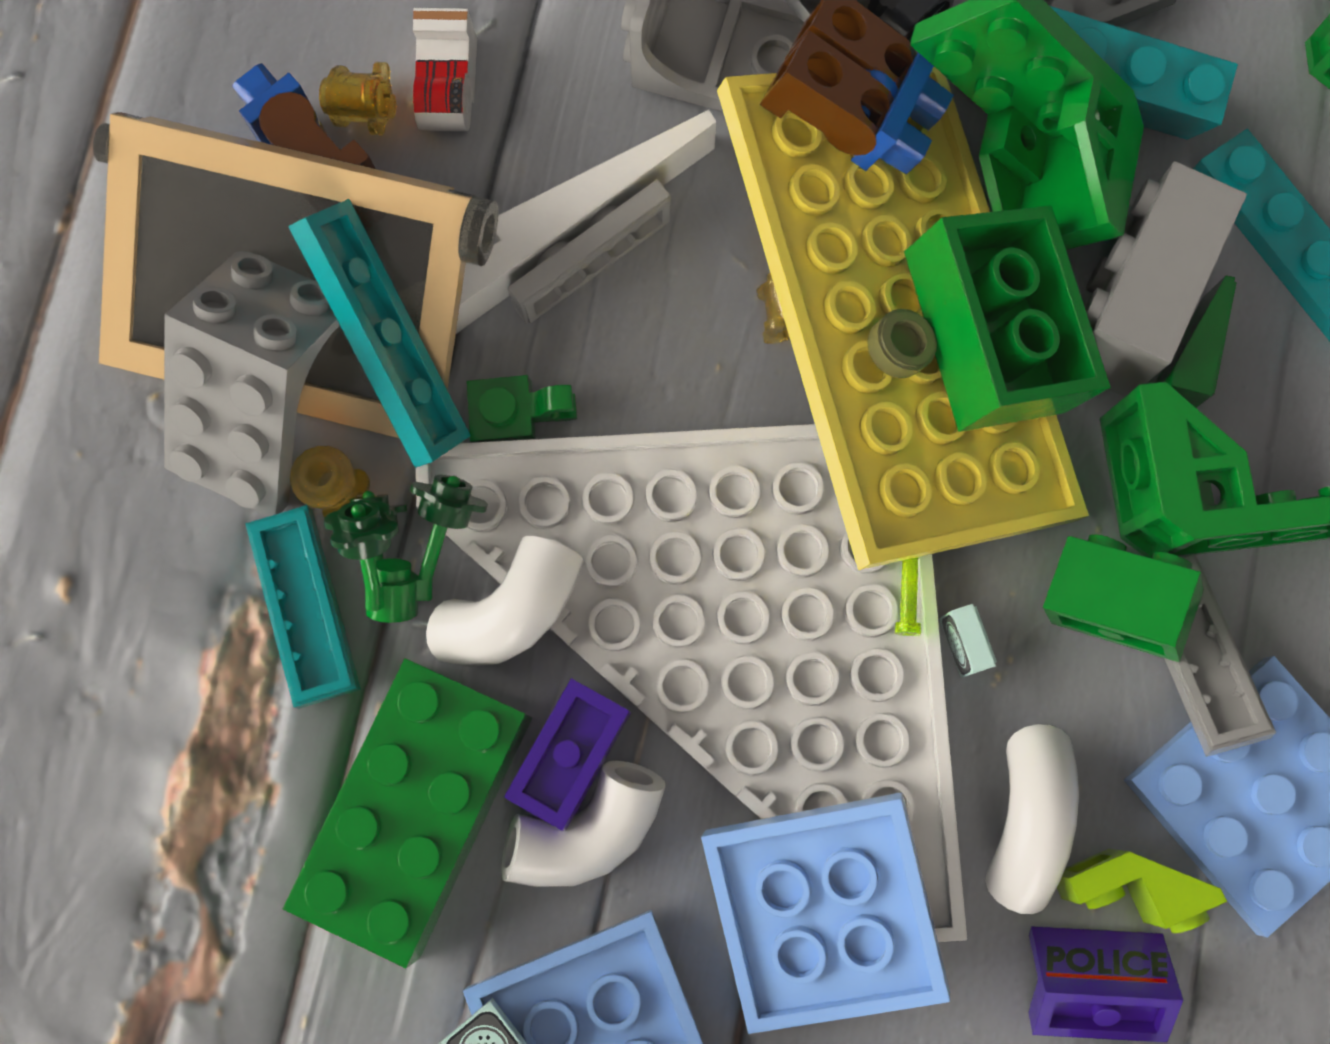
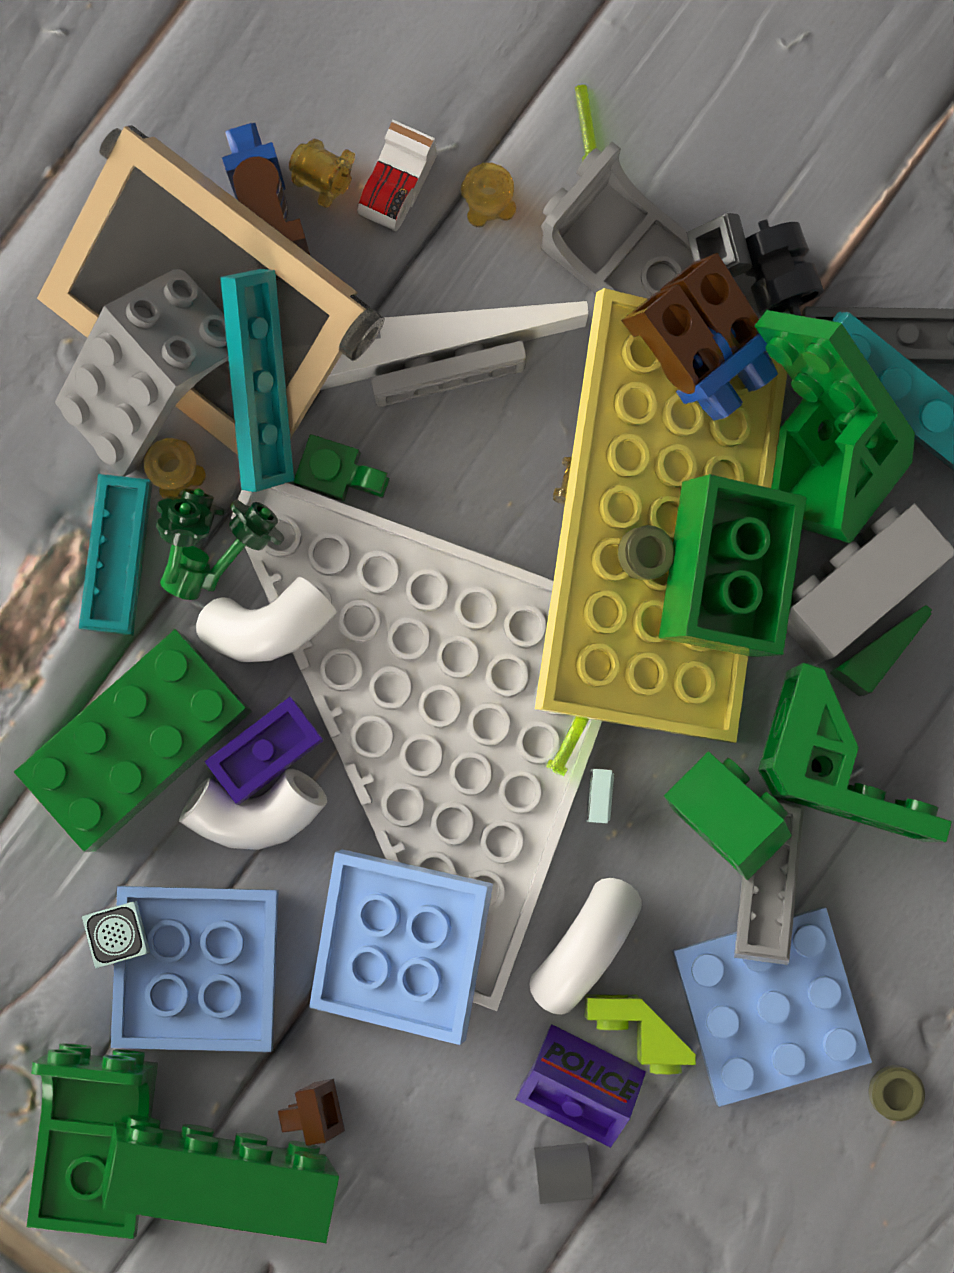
camera: 20 degrees right, 5 degrees up
none -> clear yellow brick [460,163,516,228]

